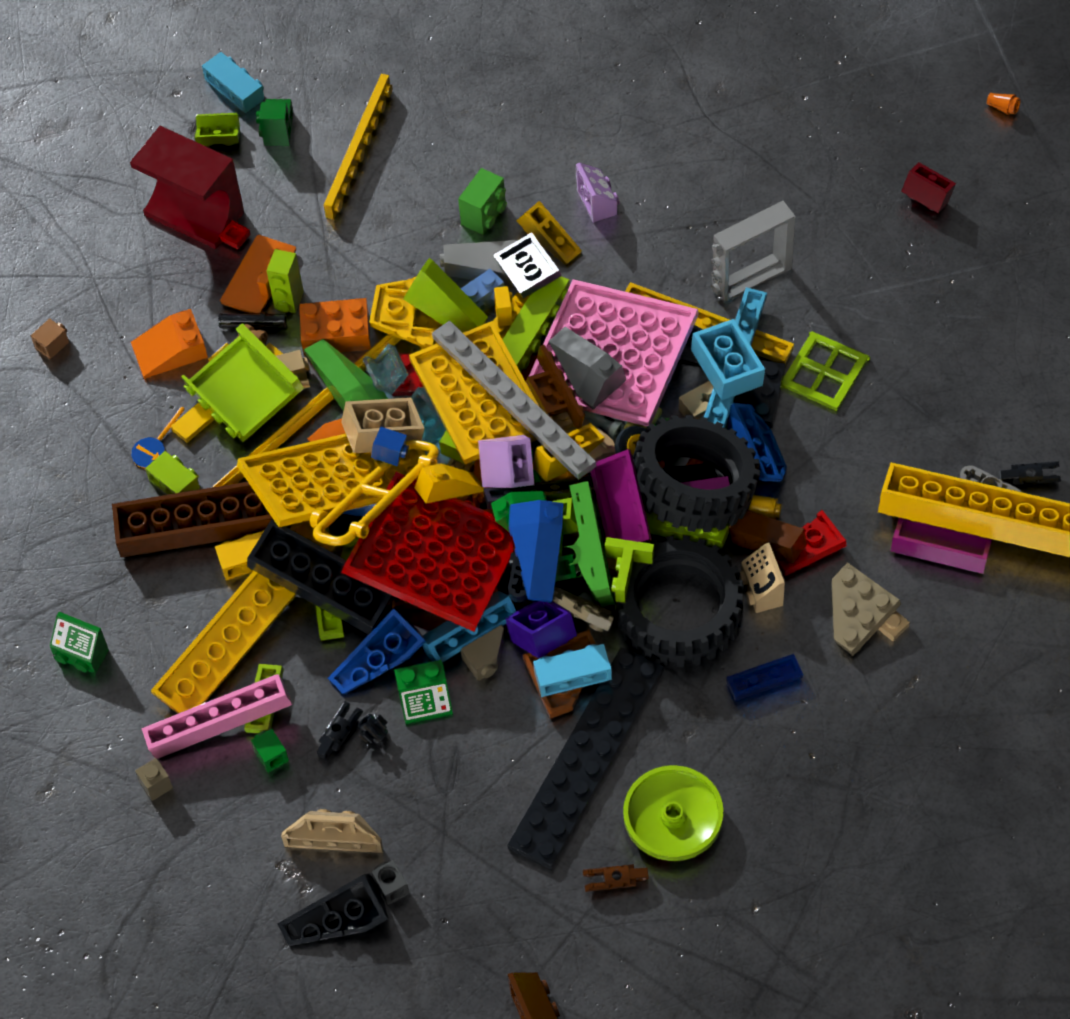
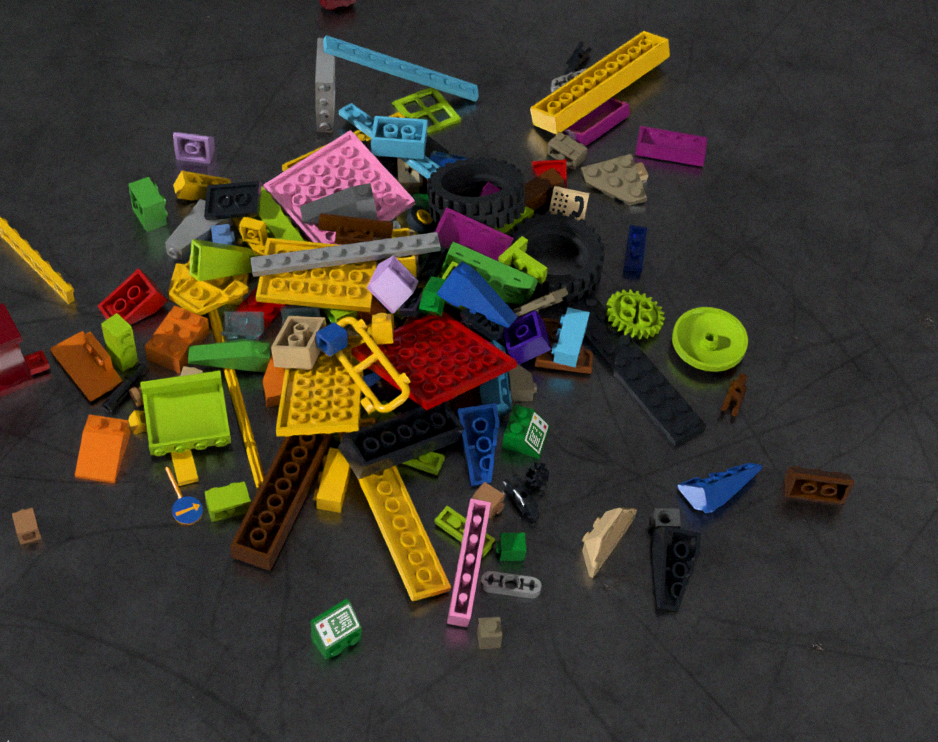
camera: 70 degrees left, 5 degrees down
none -> red slope [97,268,168,325]
none -> medium azure plate [323,35,479,102]
none -> medium nougat brick [472,482,505,519]
none -> light grey beam [481,571,541,599]
none -> dark tan brick [547,132,588,170]
none -> lime gear [605,289,665,339]
none -> magenta slope [635,126,707,167]
none -> blue wedge [677,463,763,513]

